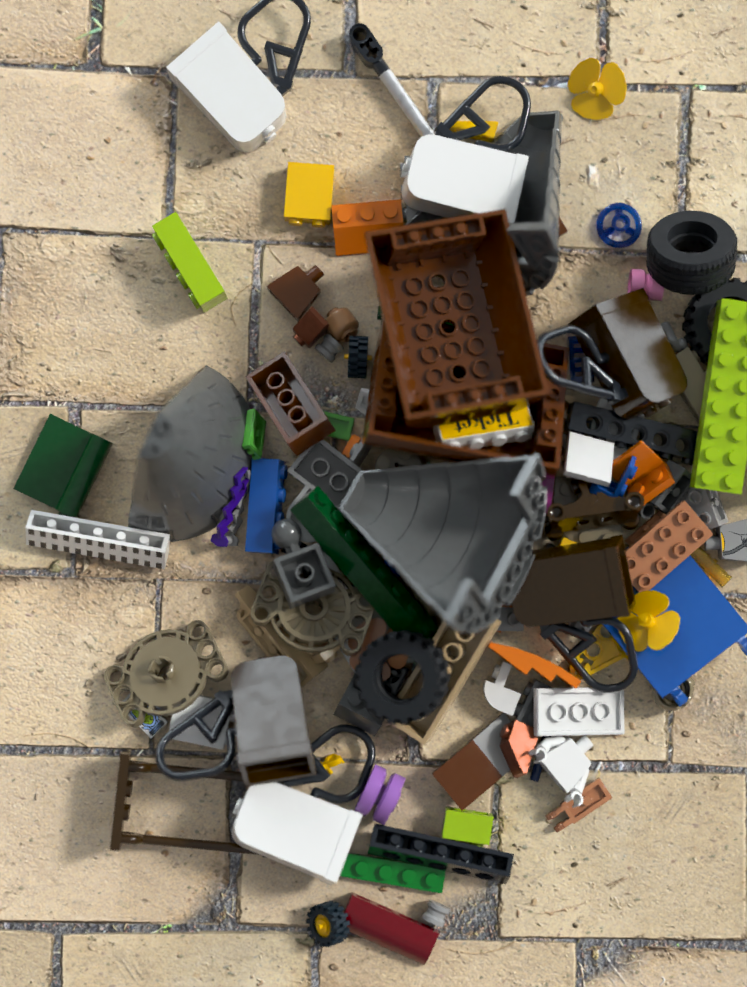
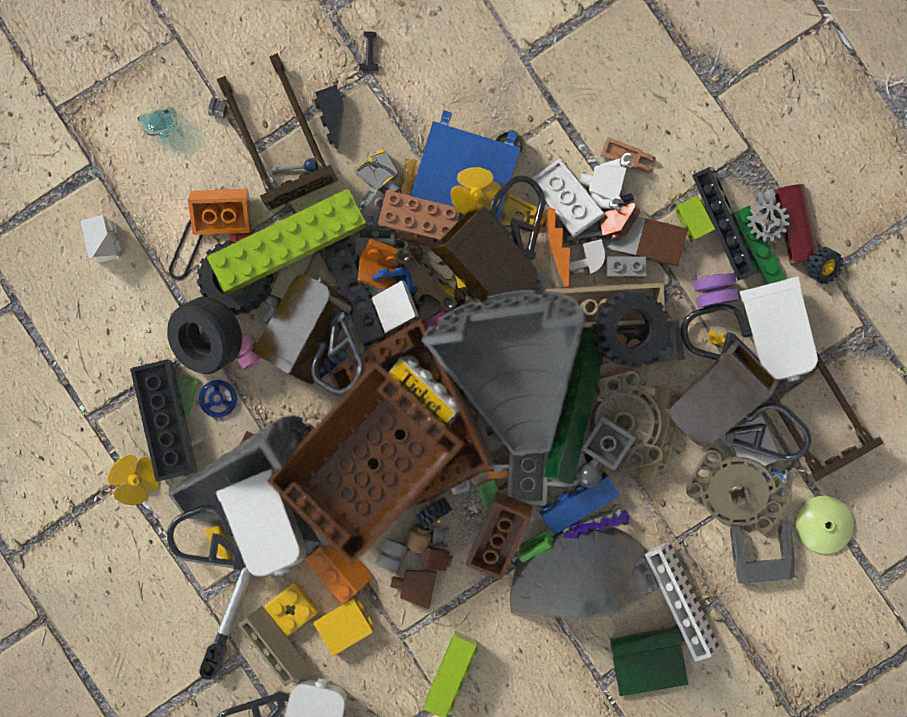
camera: 120 degrees left, 0 degrees up
none -> black brick [130,359,198,482]
none -> bright green tile [177,374,199,416]
none -> dark tan brick [238,606,309,687]
none -> yellow brick [264,582,318,637]
none -> light grey wheel [376,538,408,572]
none -> light grey brick [605,257,646,279]
none -> dark grey connector [730,520,795,584]
none -> light grey gear [747,200,789,241]
none -> yellowish green dish [795,496,854,554]

